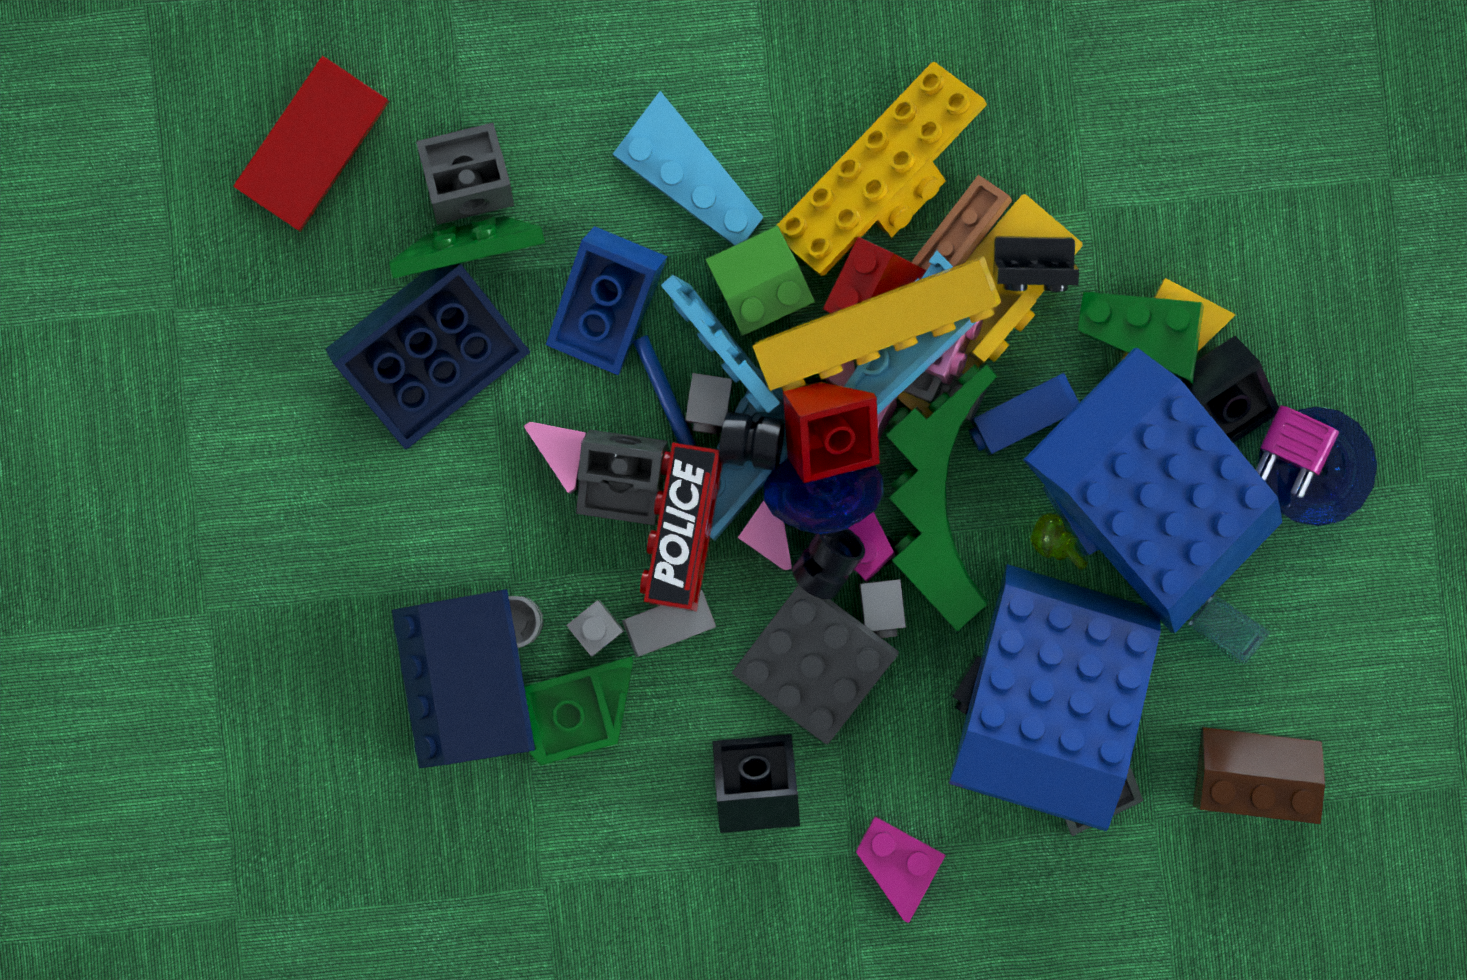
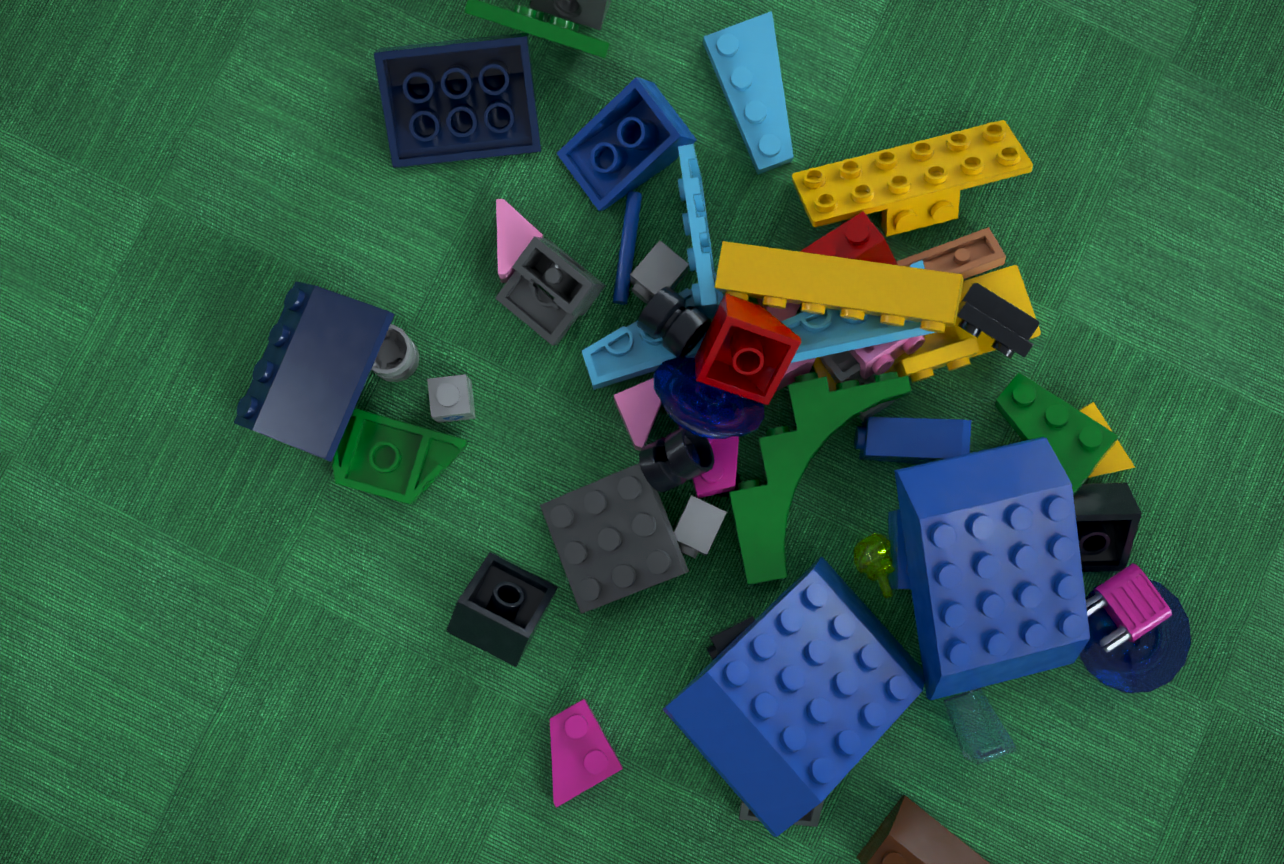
camera: 25 degrees right, 5 degrees down
light grey slope [622,590,716,658] -> none
brick [640,442,723,612] -> none
bright green slope [705,225,815,336] -> none

